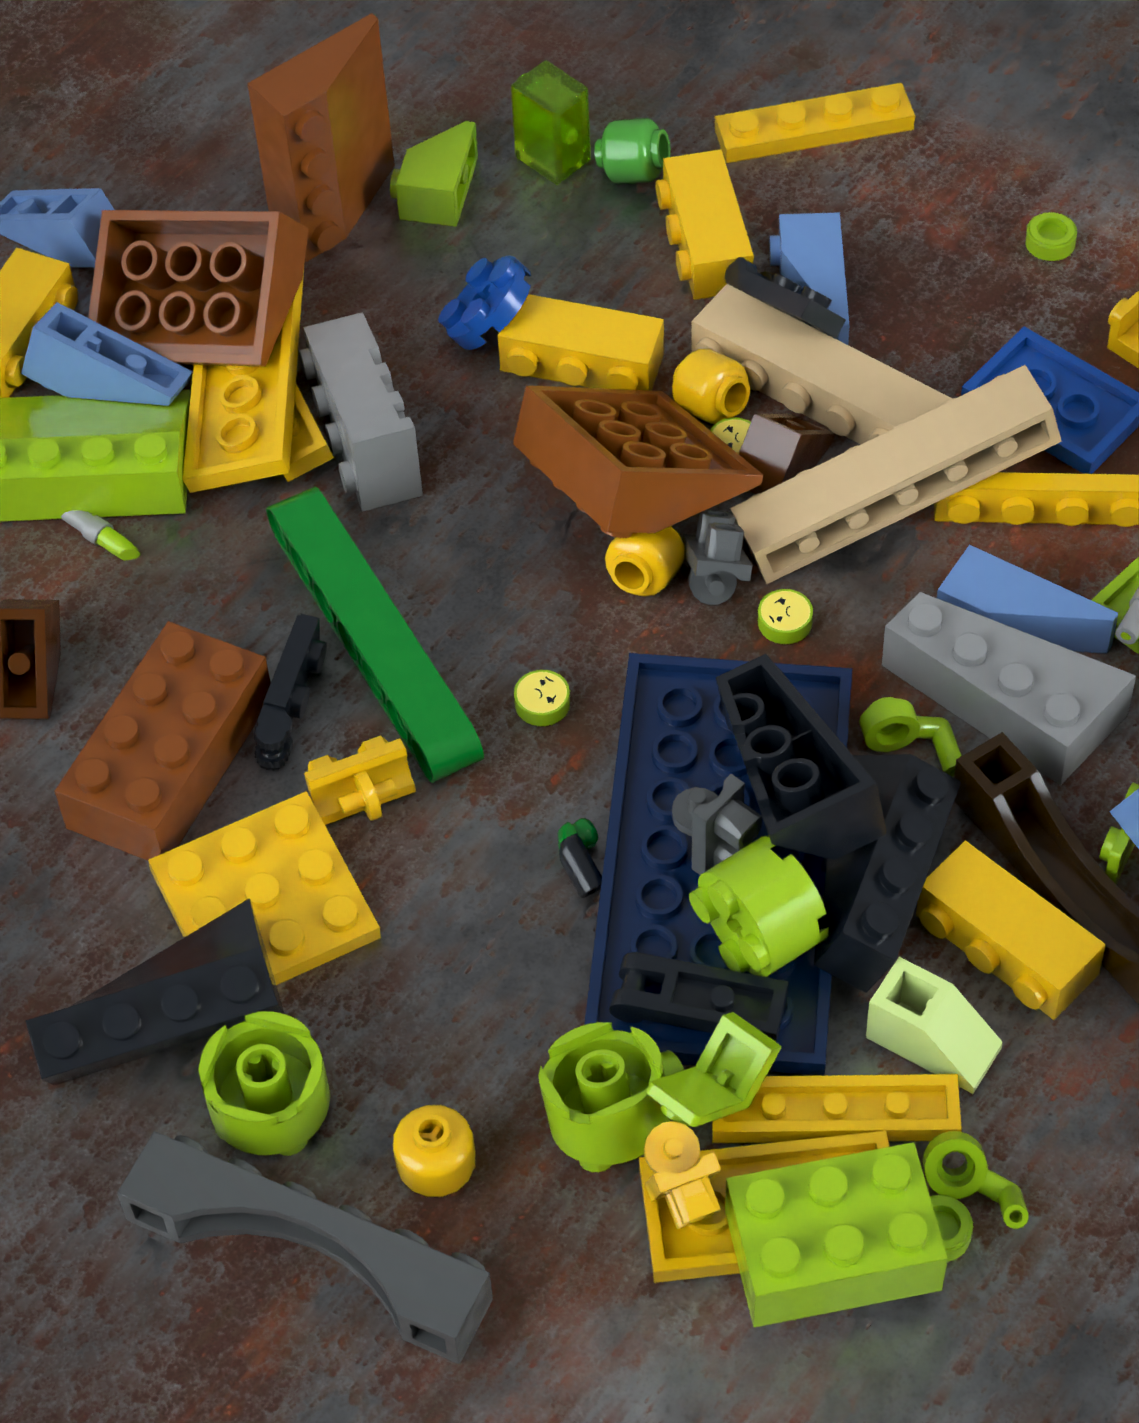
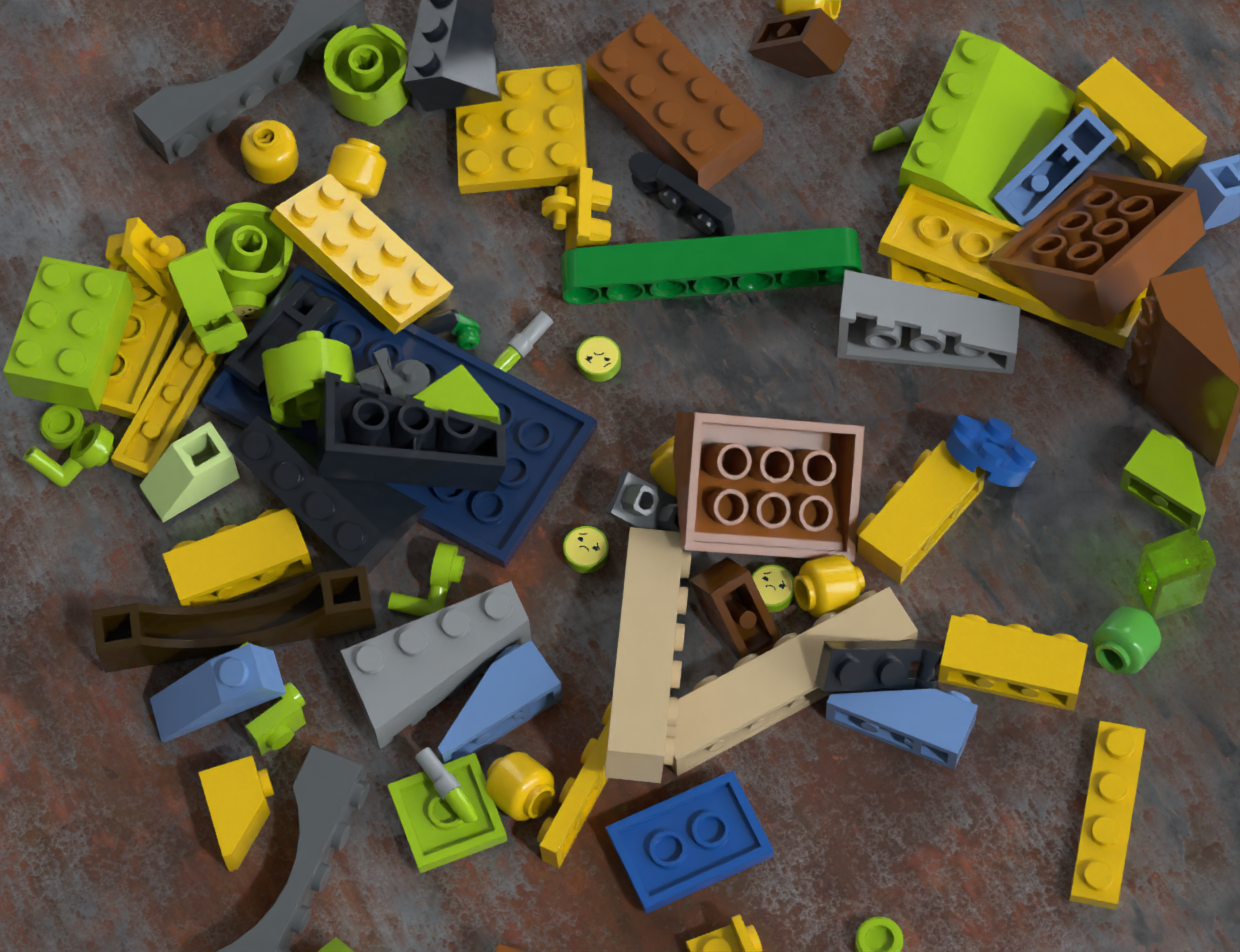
camera: 115 degrees right, 10 degrees up
none -> yellow plate [269,173,454,335]
none -> yellow head [326,138,386,201]
none -> lime slope [413,364,501,425]
none -> yellow head [485,752,555,821]
none -> light grey piece [492,311,554,372]

